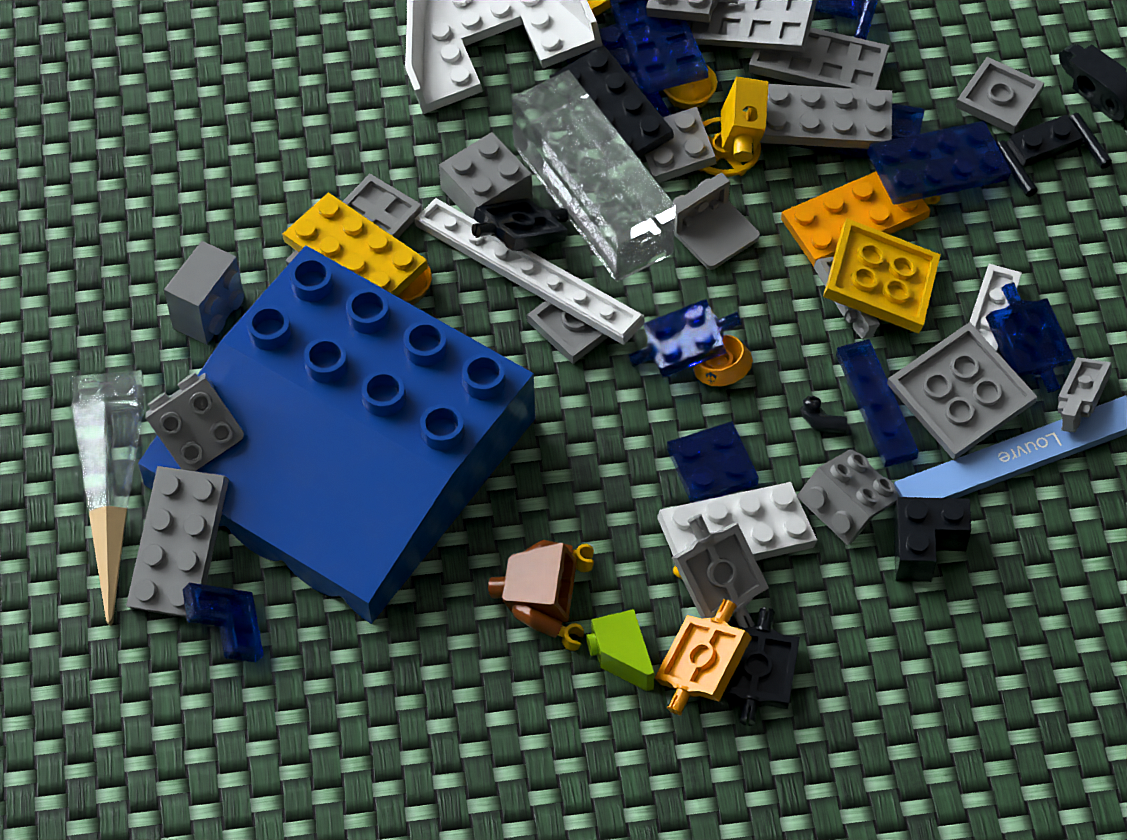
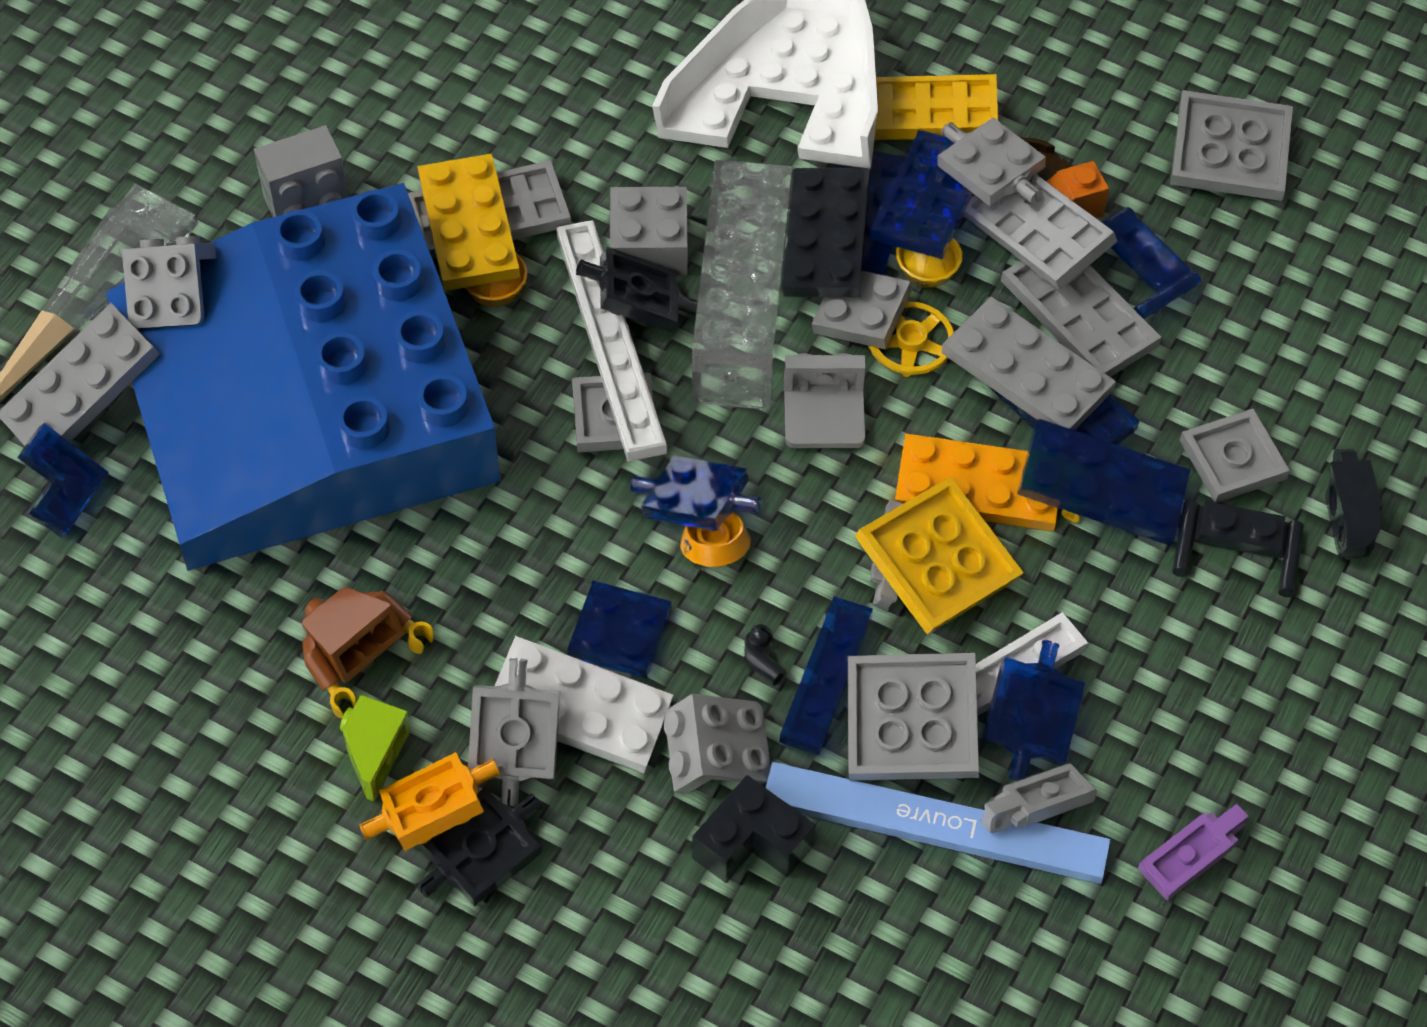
camera: 35 degrees right, 0 degrees up
yellow torso [721,76,768,162] -> none

